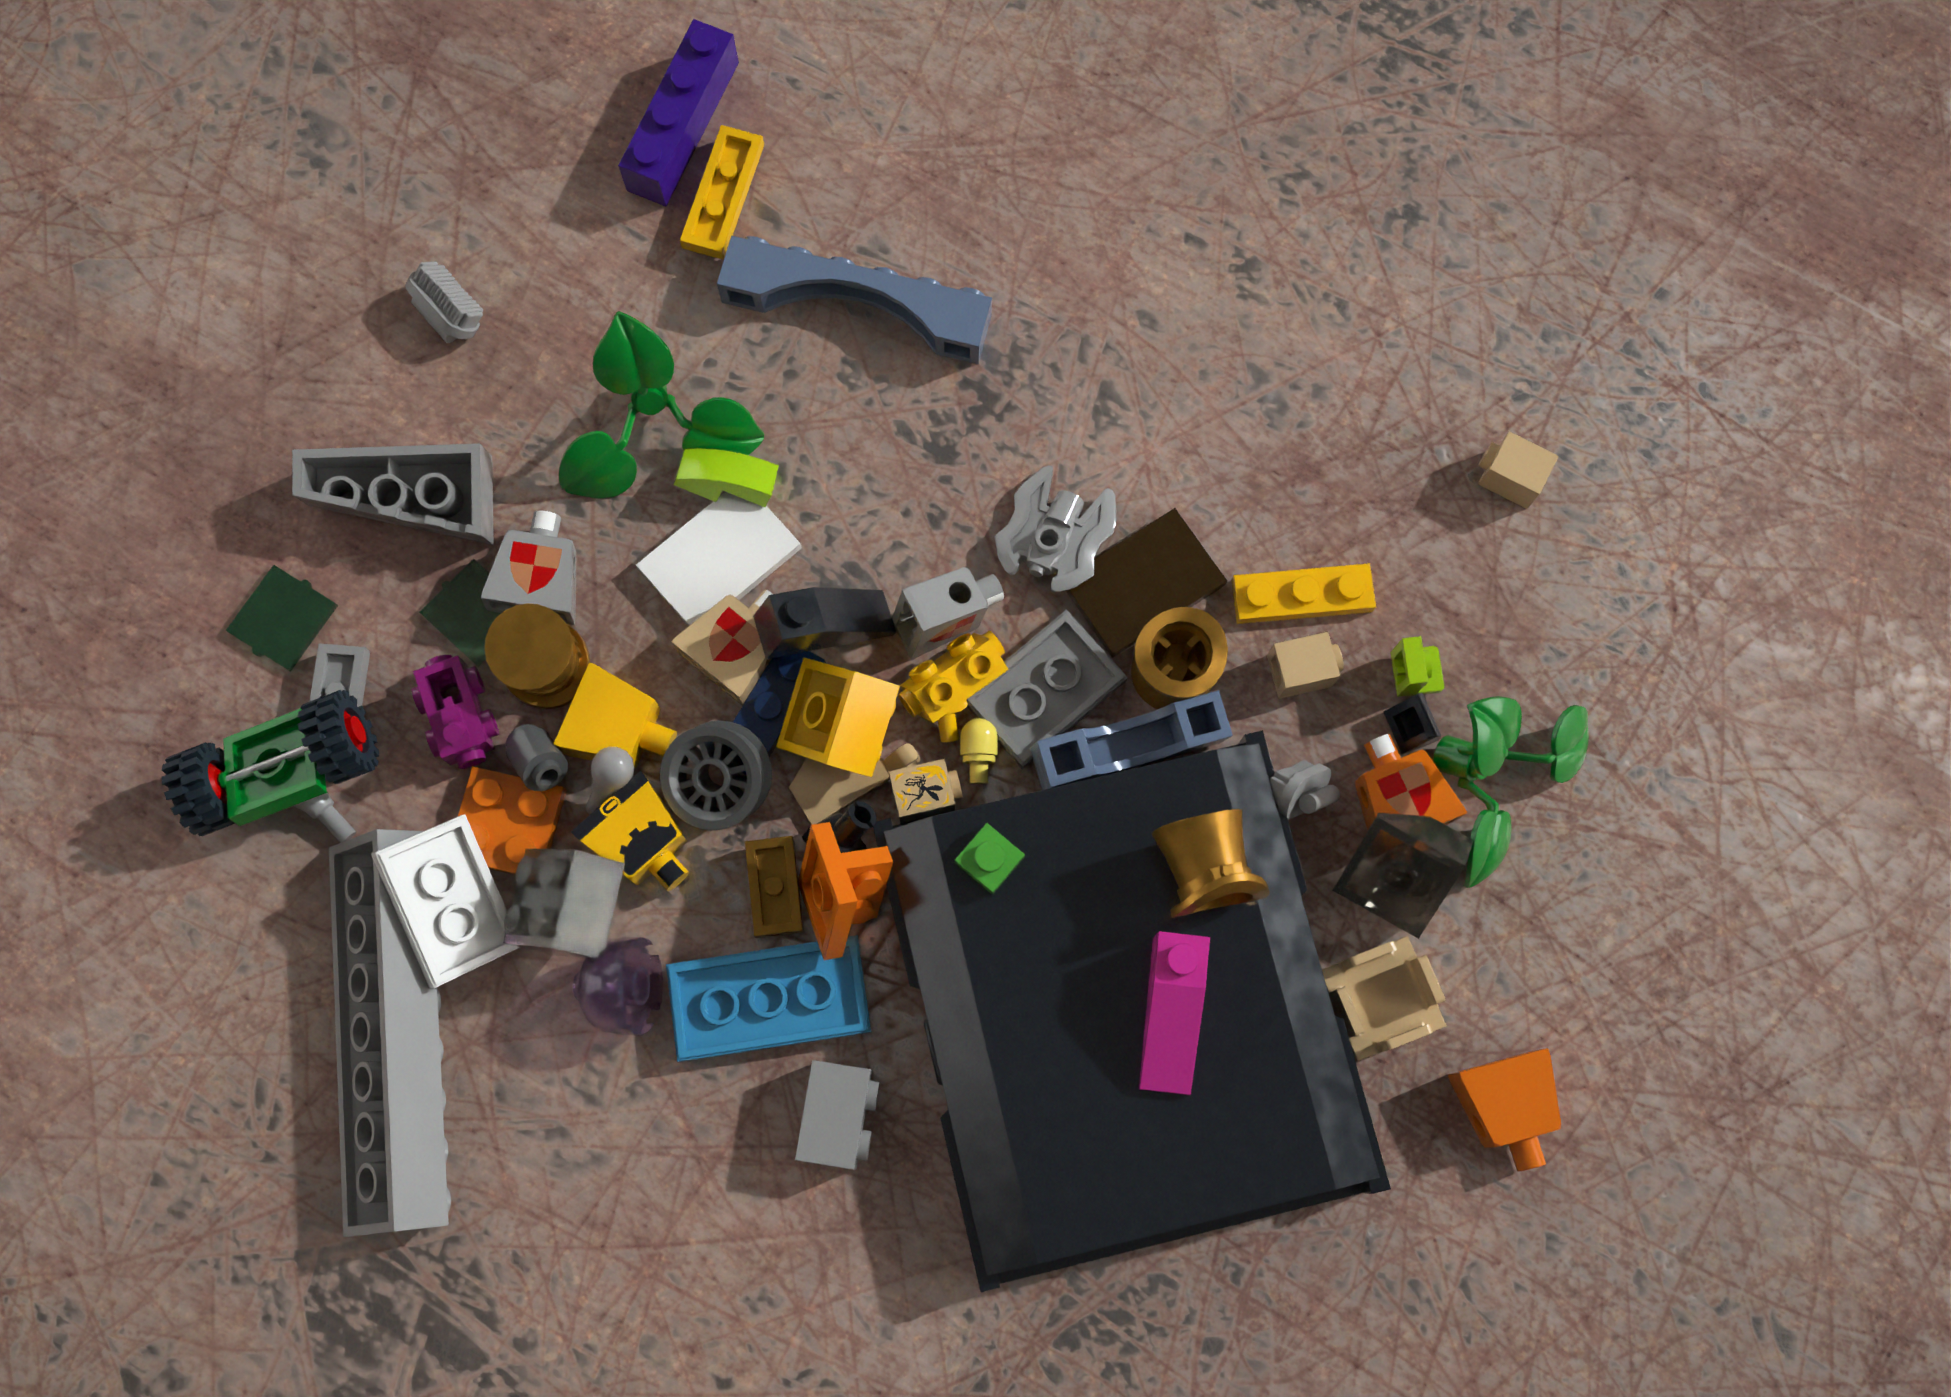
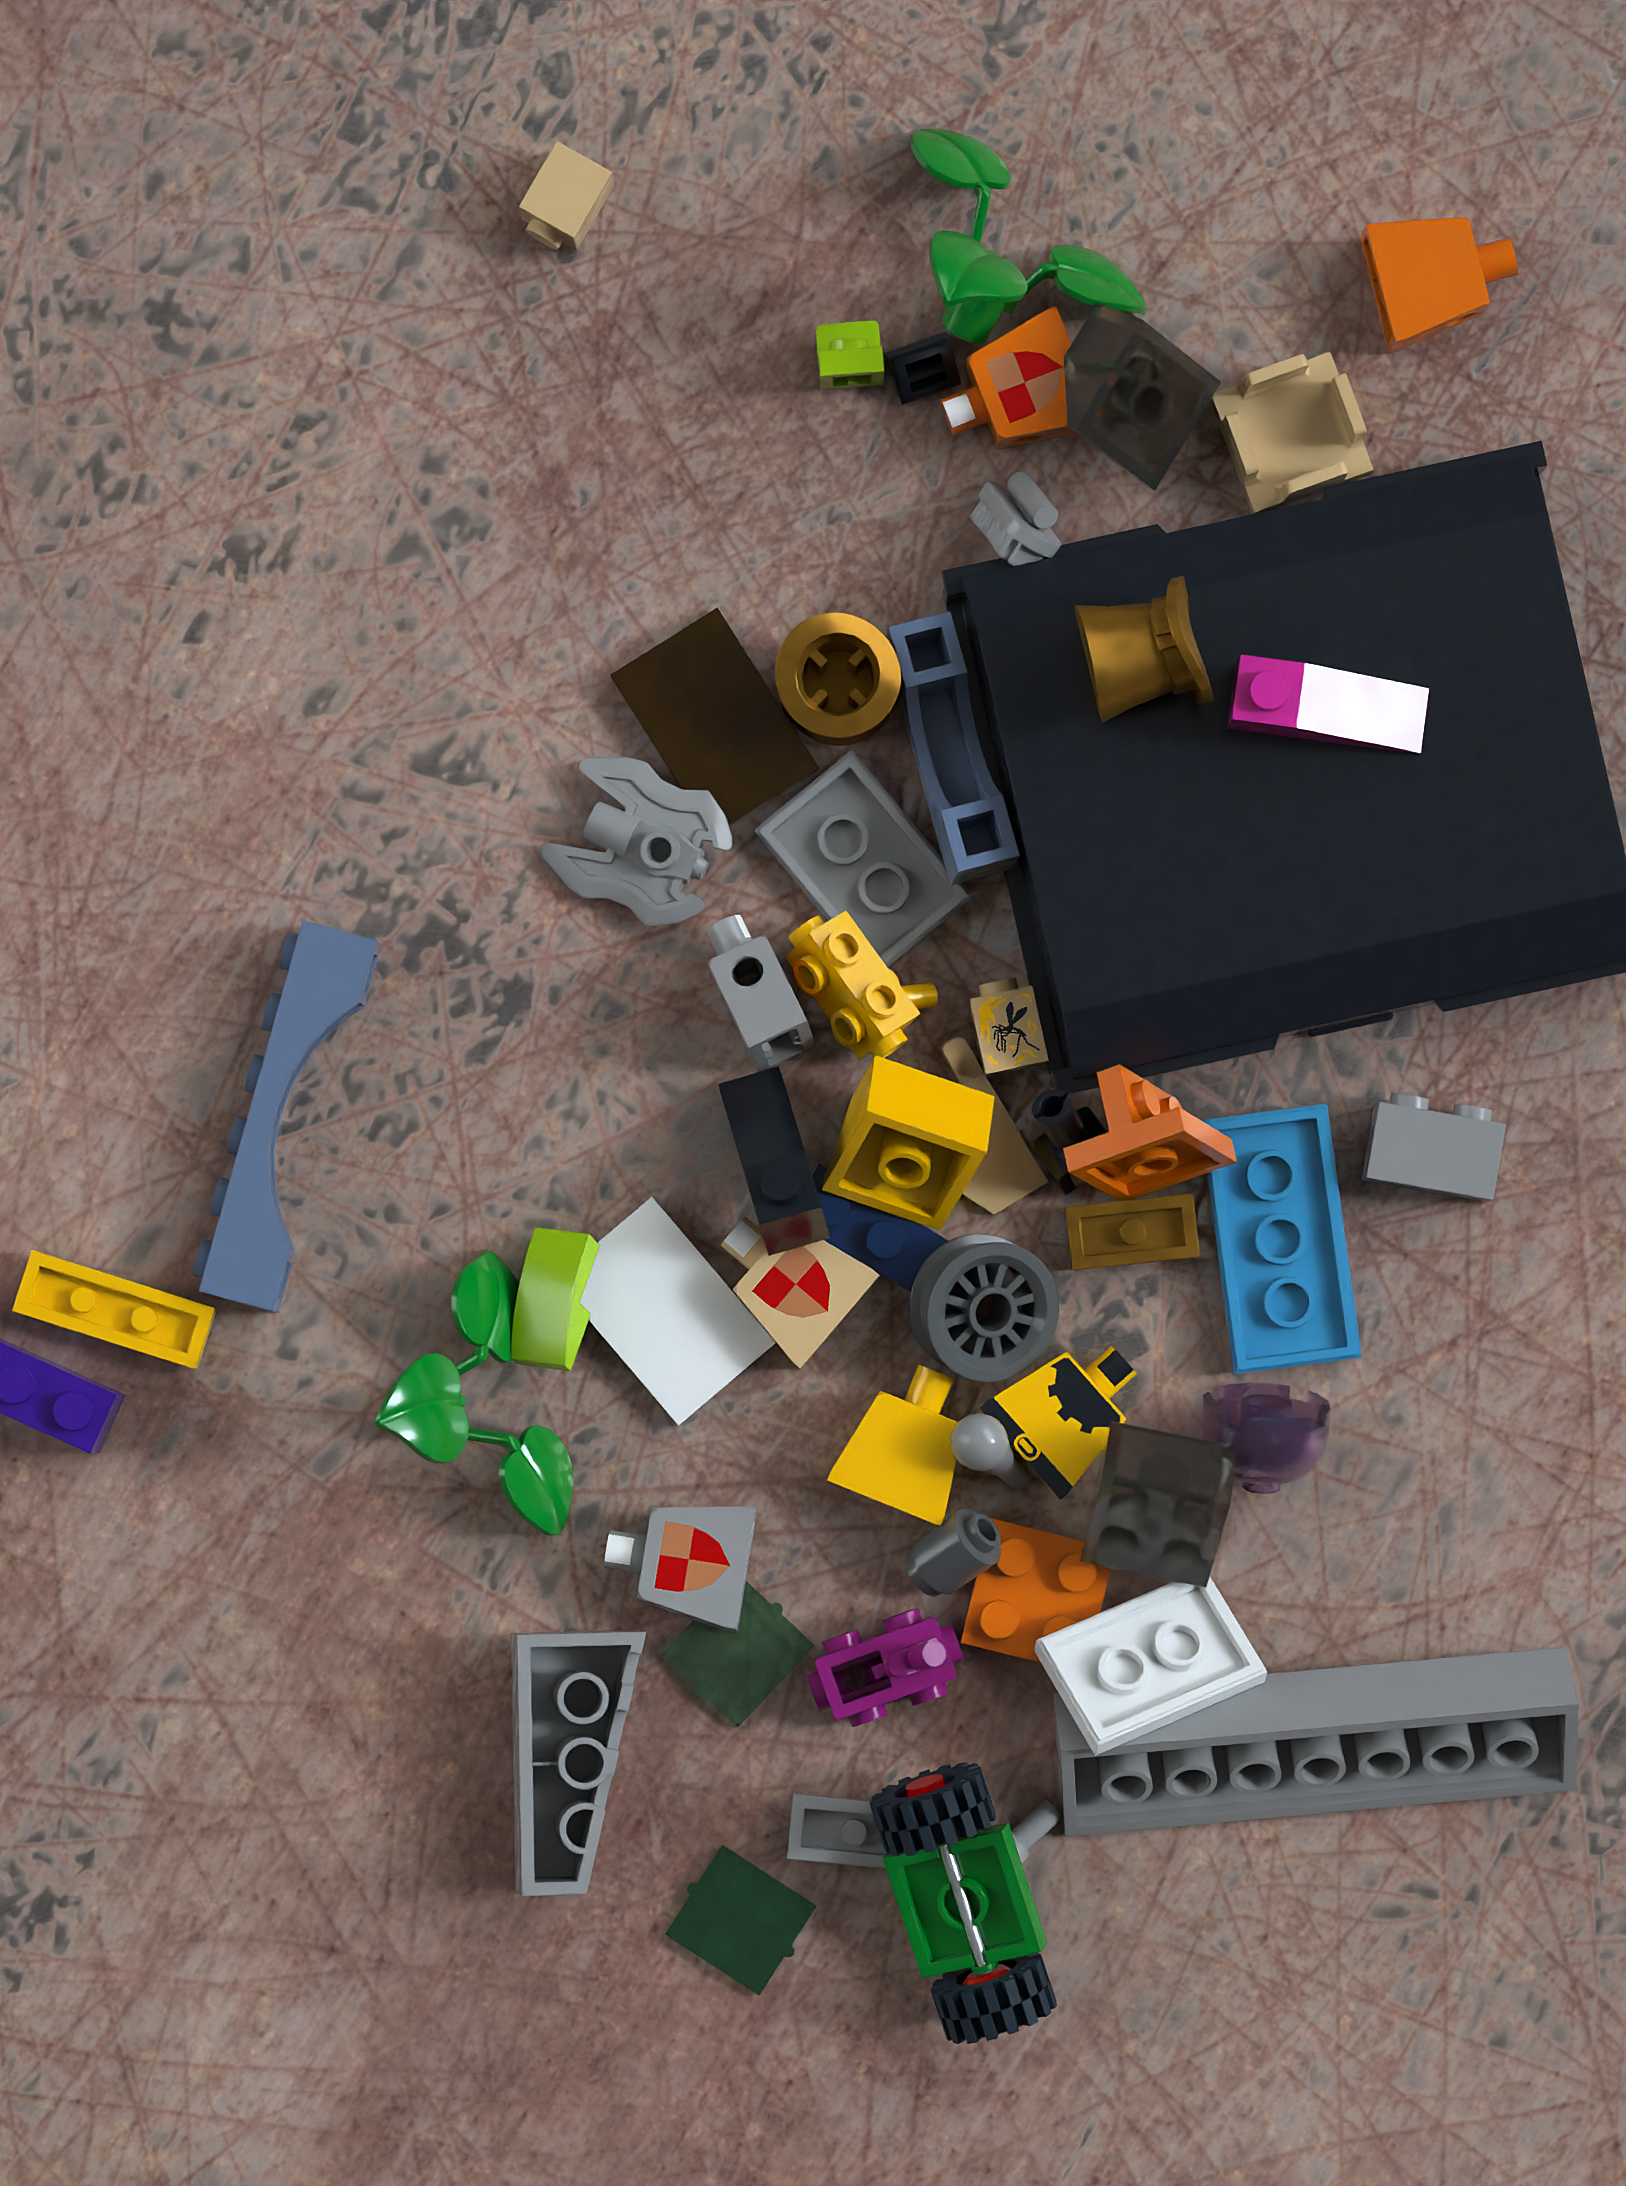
camera: 85 degrees left, 10 degrees up
light grey piece [405,261,483,343] -> none
pearl gold hat [485,603,590,709] -> none
bright green plate [955,823,1025,895] -> none
light yellow cylinder [960,718,998,784] -> none
yellow plate [1231,563,1376,624] -> none
tan brick [1267,632,1344,699] -> none

